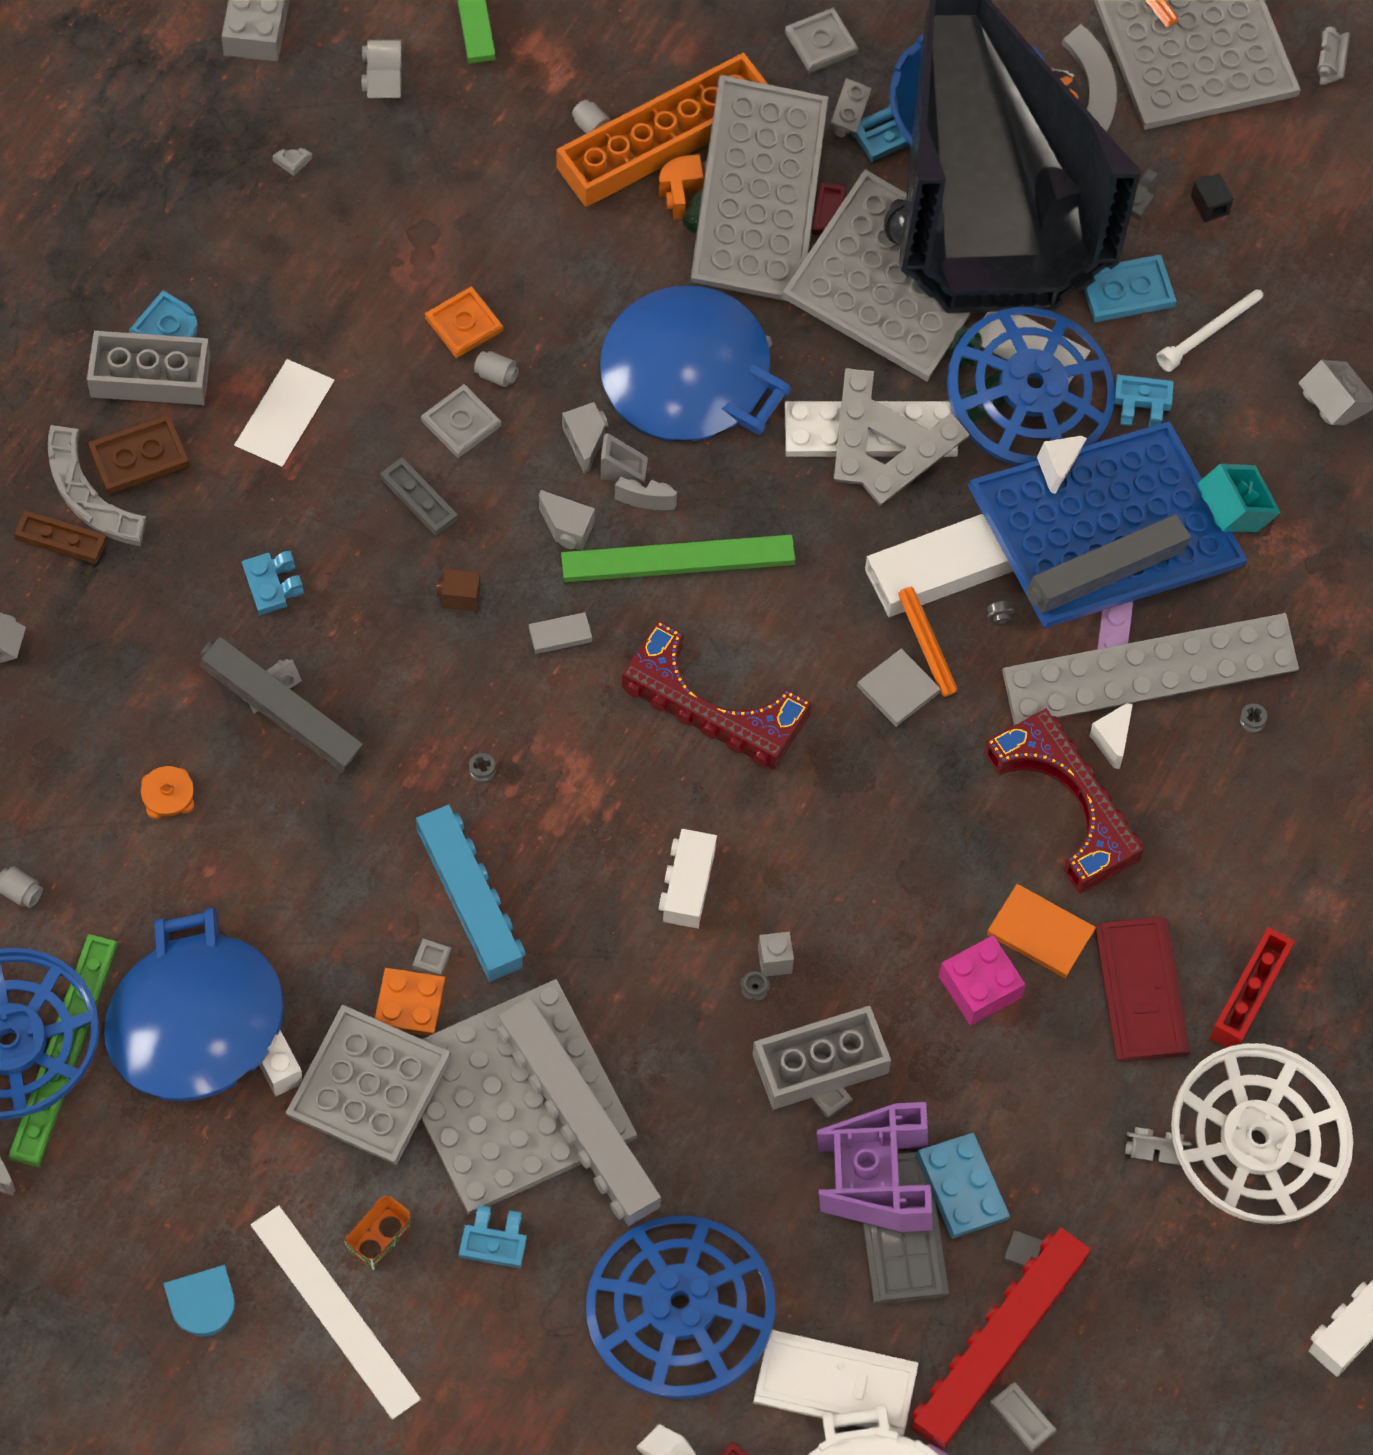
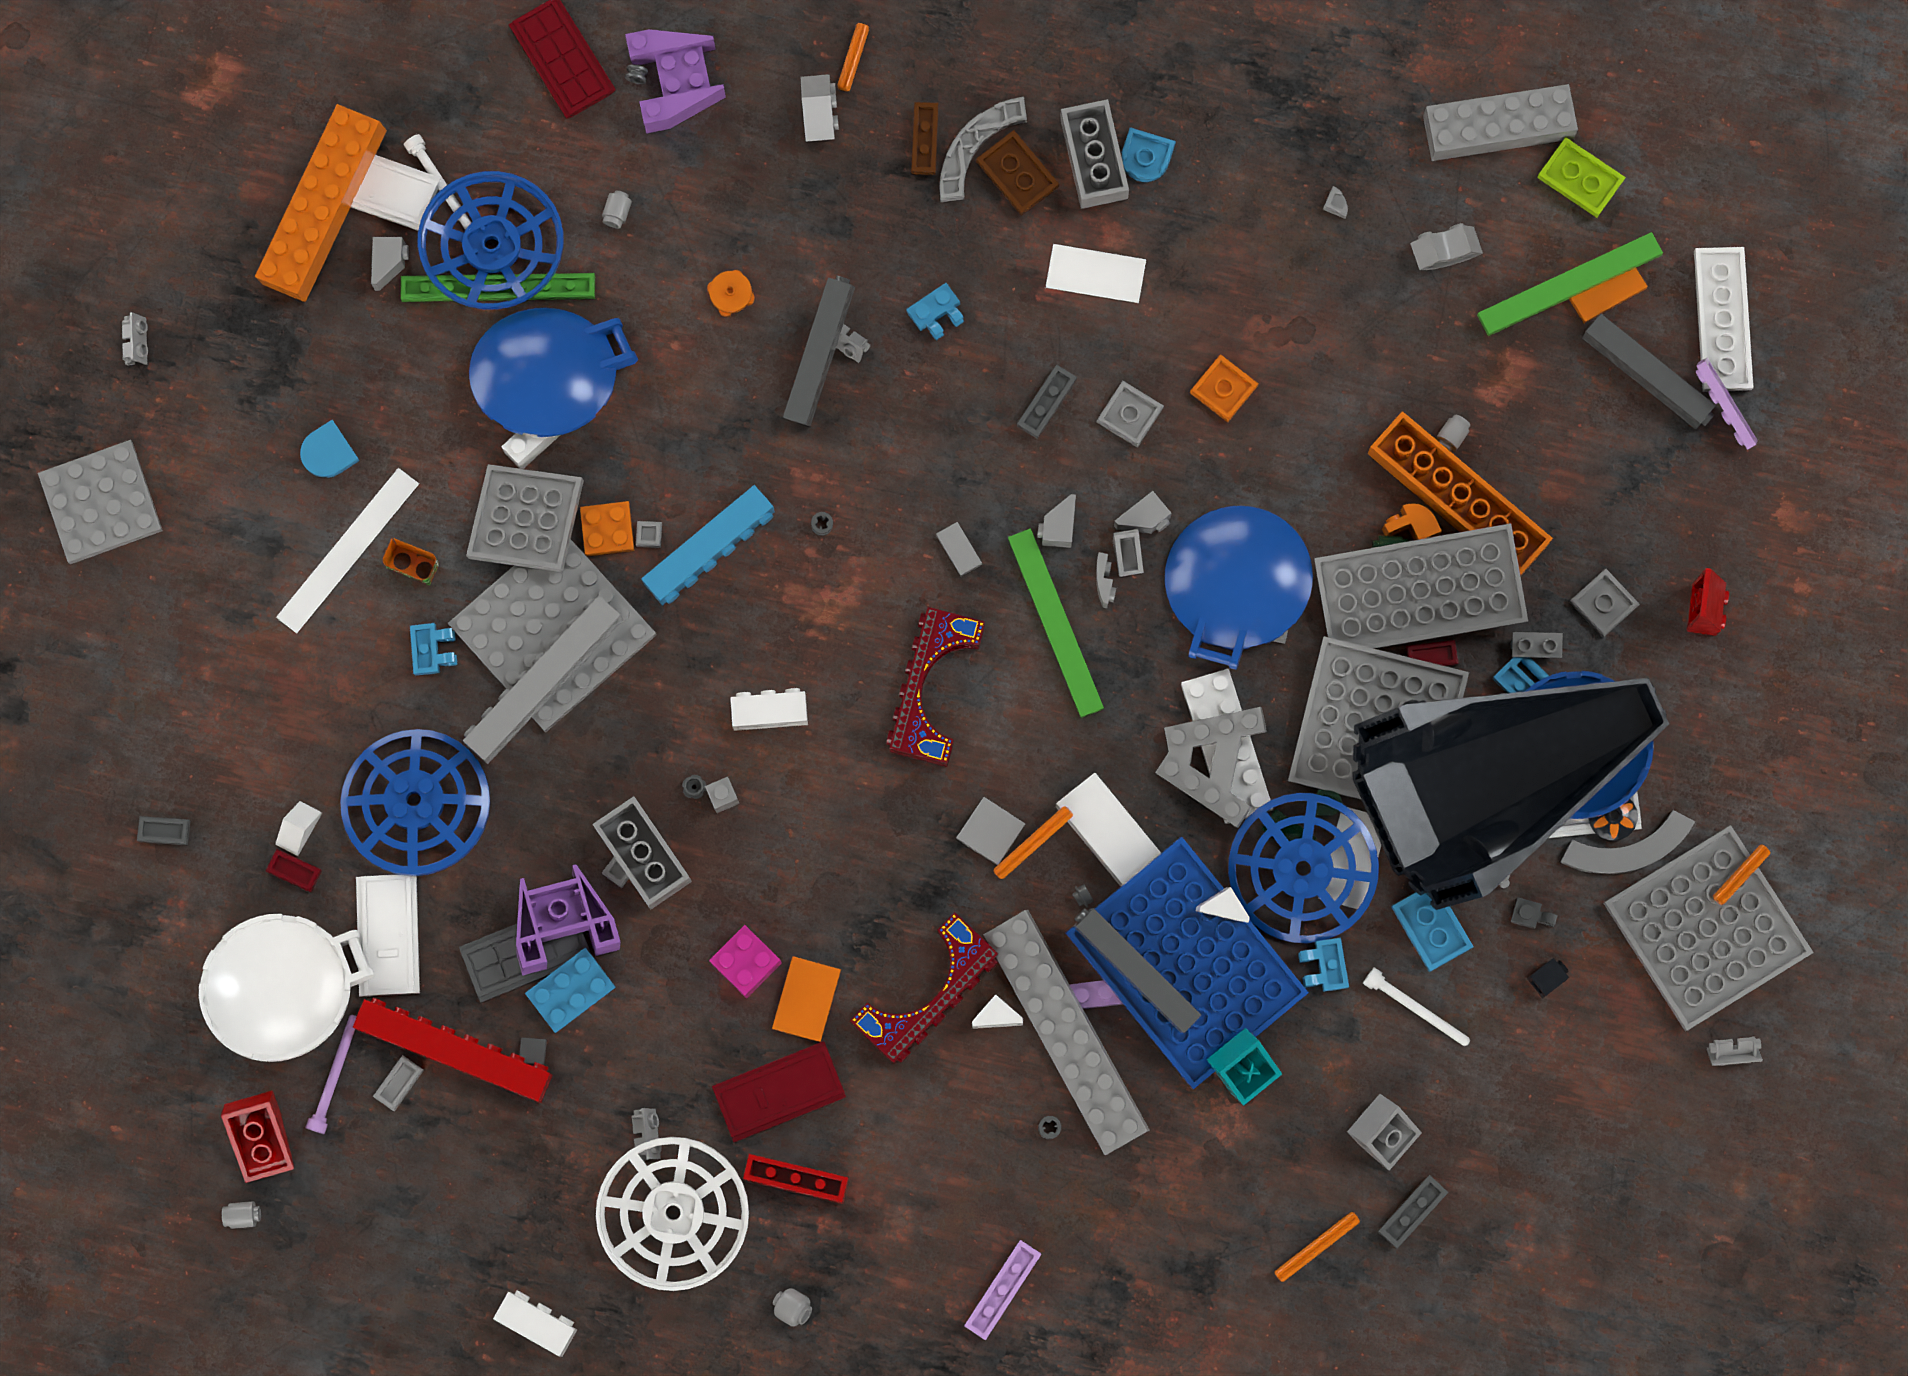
camera: 80 degrees right, 15 degrees up
reddish brown brick [437,568,481,611] -> none
light grey brick [474,351,519,387] -> none

